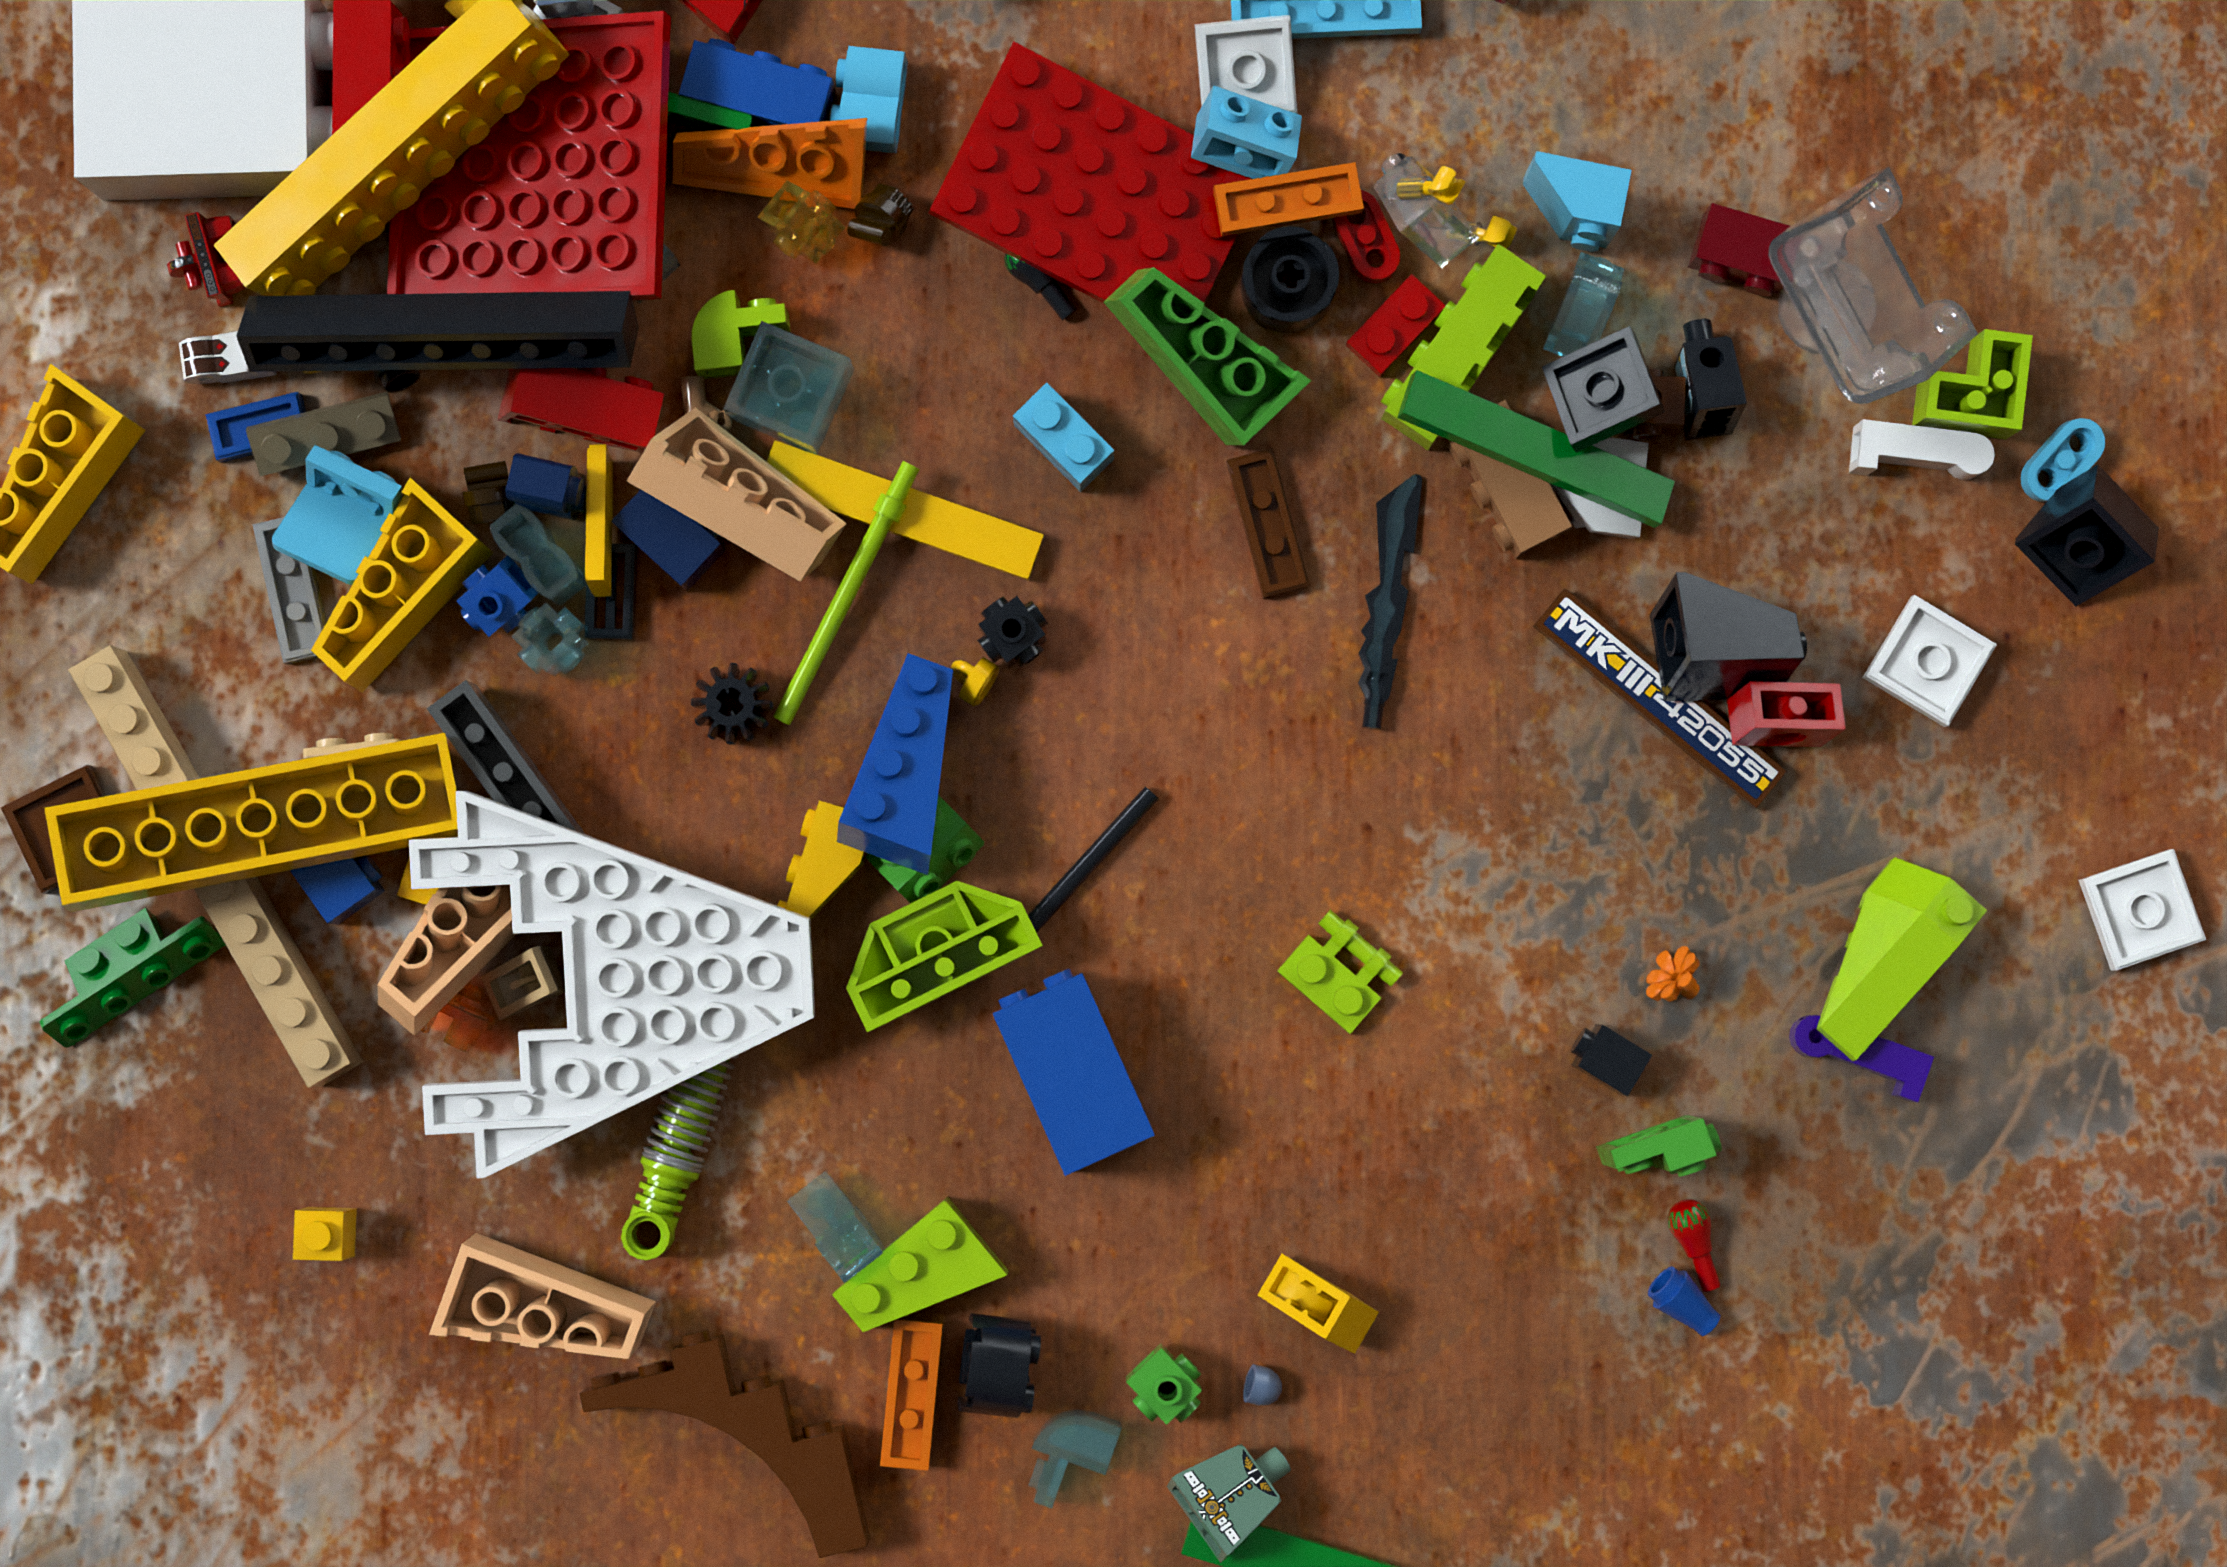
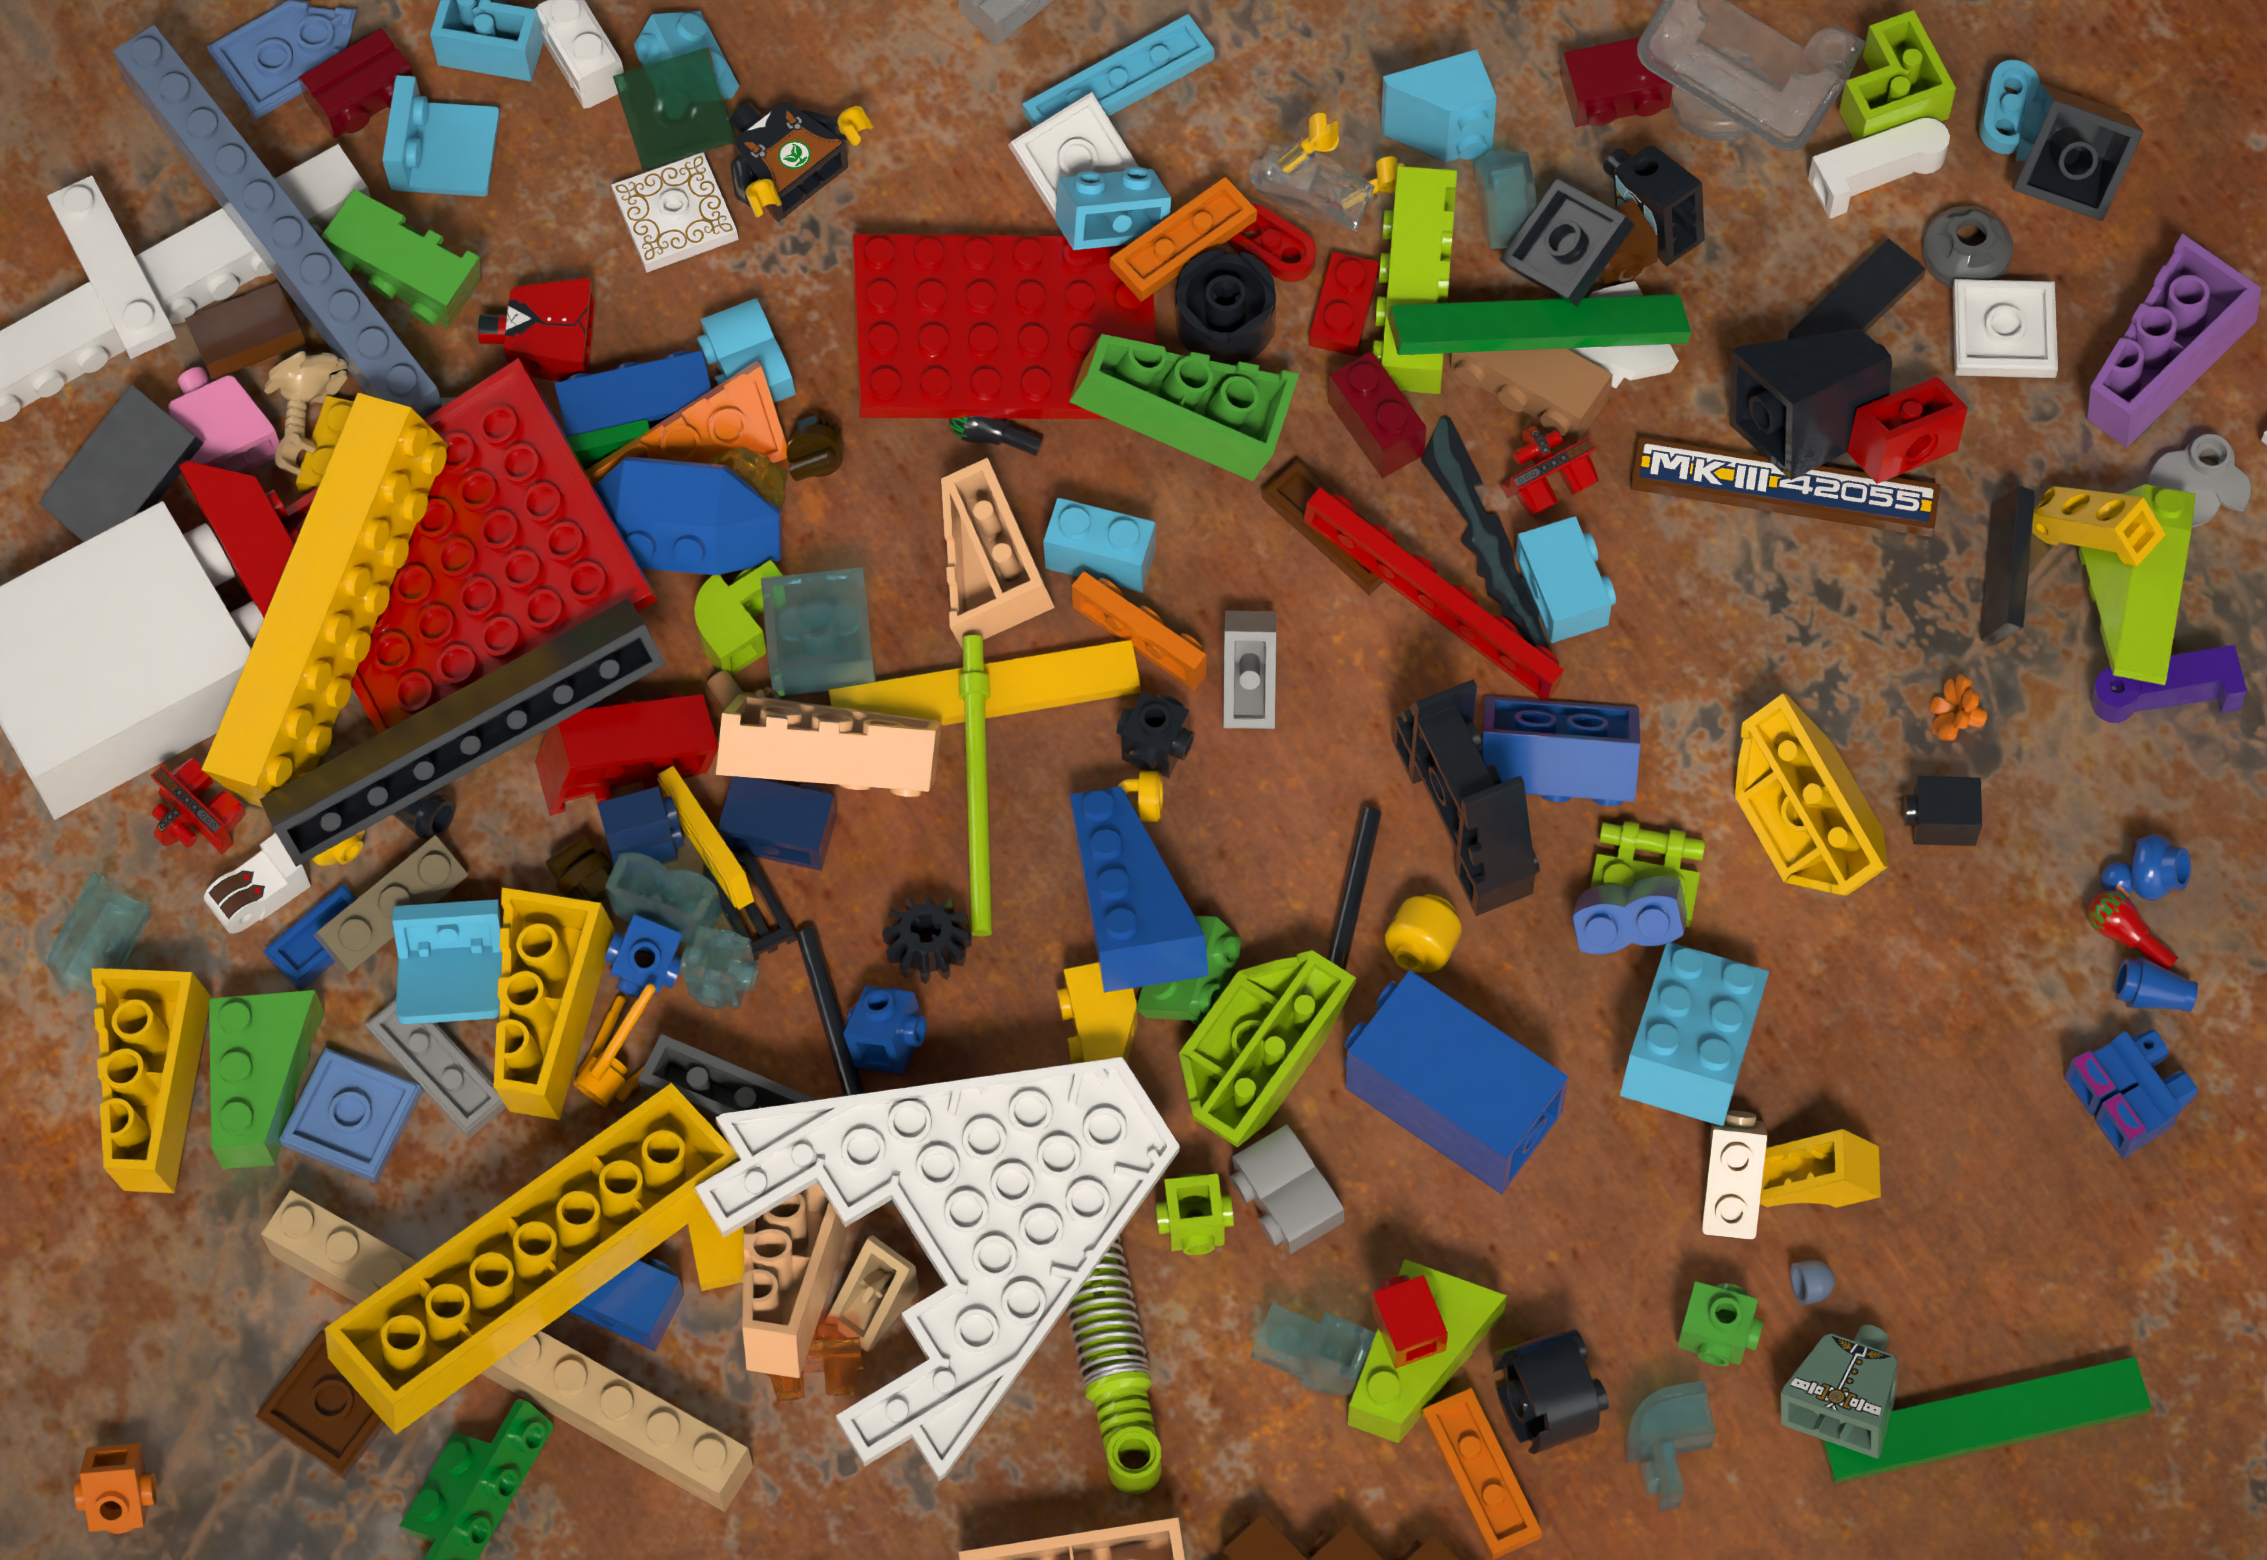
camera: 25 degrees left, 20 degrees down
bright green plate [1596,1115,1722,1177] -> none
none -> clear light blue panel [45,872,152,999]
none -> bright green wedge [209,990,325,1169]
none -> medium blue tile [279,1048,423,1184]
none -> light orange plant [573,983,656,1108]
none -> blue wedge [594,457,782,575]
none -> black bar [796,928,865,1096]
none -> blue brick [843,986,927,1075]
none -> light nougat wedge [941,458,1055,649]
none -> orange plate [1072,571,1207,691]
none -> lime brick [1155,1173,1234,1255]
none -> light grey slope [1223,611,1277,729]
none -> light grey brick [1229,1124,1345,1255]
none -> red plate [1303,487,1564,701]
none -> dark red brick [1328,351,1427,479]
none -> red brick [1371,1275,1448,1369]
none -> yellow head [1385,894,1462,973]
none -> black wedge [1392,679,1540,916]
none -> blue slope [1481,696,1640,806]
none -> red hips [1500,426,1599,517]
none -> medium azure brick [1515,516,1616,643]
none -> brick [1572,876,1687,954]
none -> medium azure brick [1620,942,1769,1126]
none -> bracket [1702,1110,1767,1239]
none -> yellow wedge [1735,693,1888,896]
none -> black tile [1787,238,1926,339]
none -> dark grey piece [1922,206,2013,289]
none -> black tile [1980,486,2035,645]
none -> yellow leg [2032,486,2166,566]
none -> blue hips [2064,1029,2198,1160]
none -> medium lavender wedge [2087,233,2261,448]
none -> blue animal [2101,834,2191,901]
none -> light grey plate [2148,434,2251,528]

